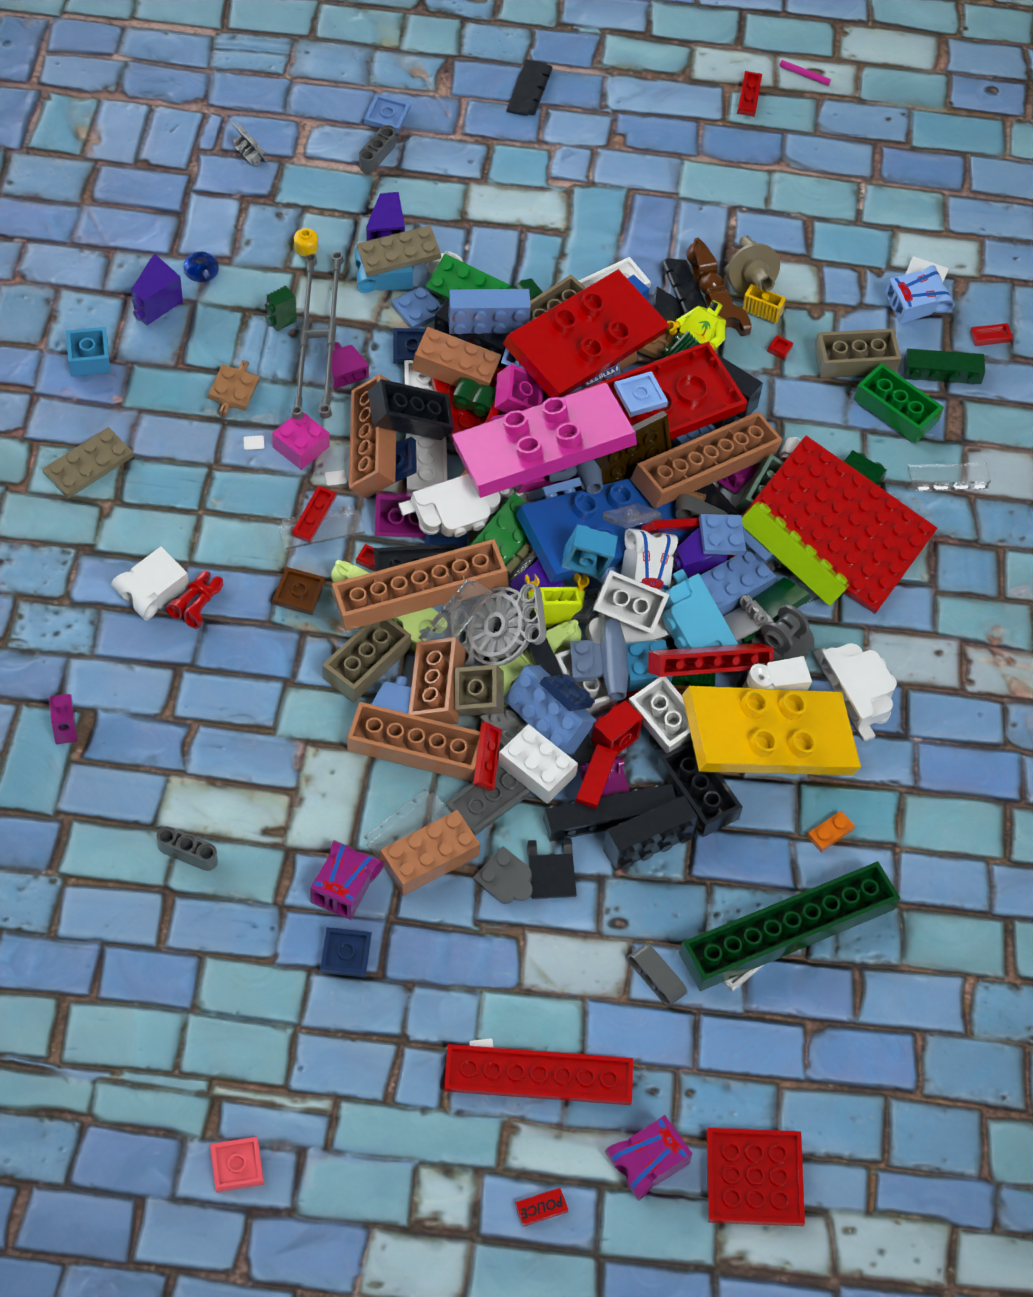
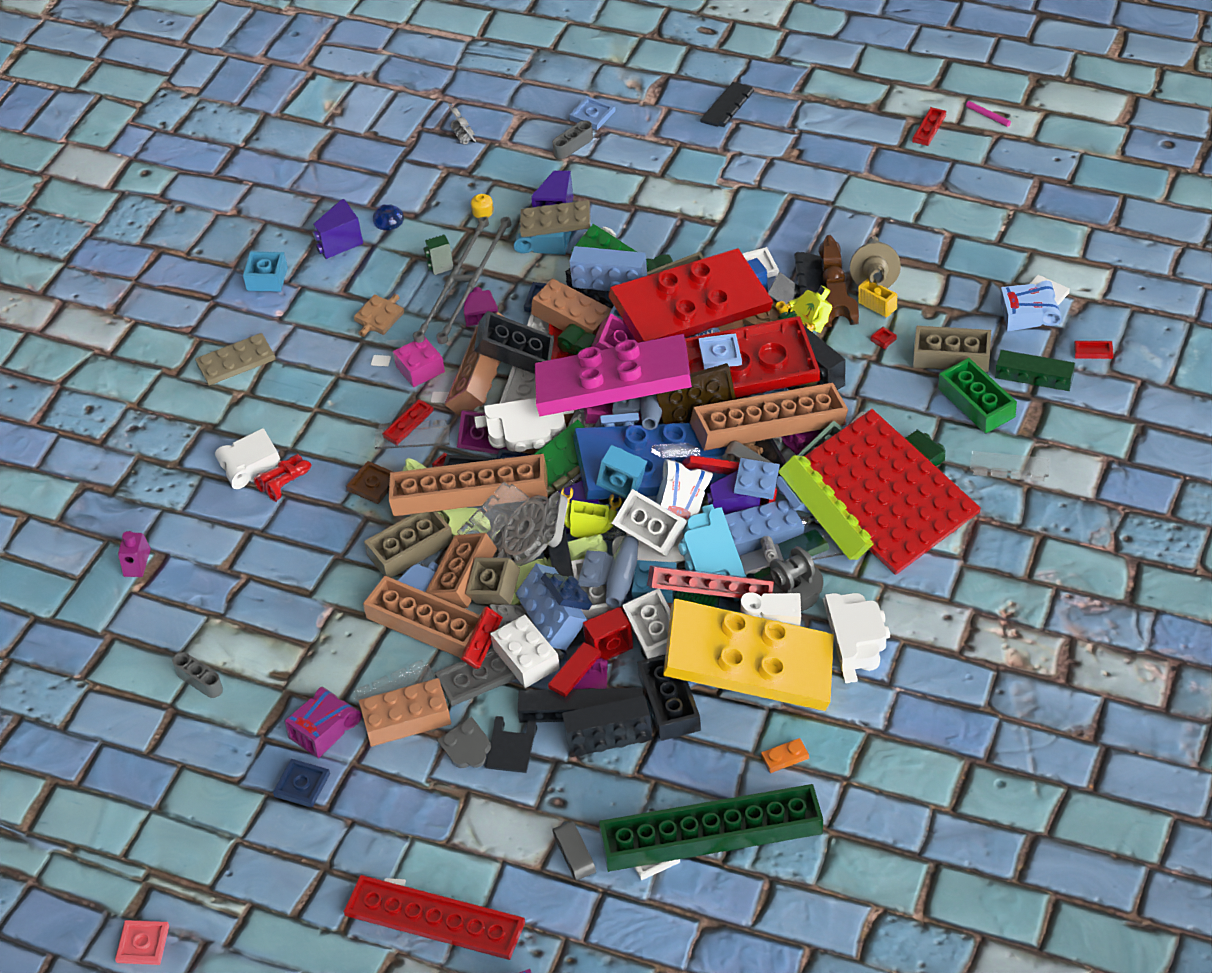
camera: 25 degrees right, 10 degrees down
medium blue plate [391,285,442,328] -> none
dark blue plate [395,436,417,483] -> none

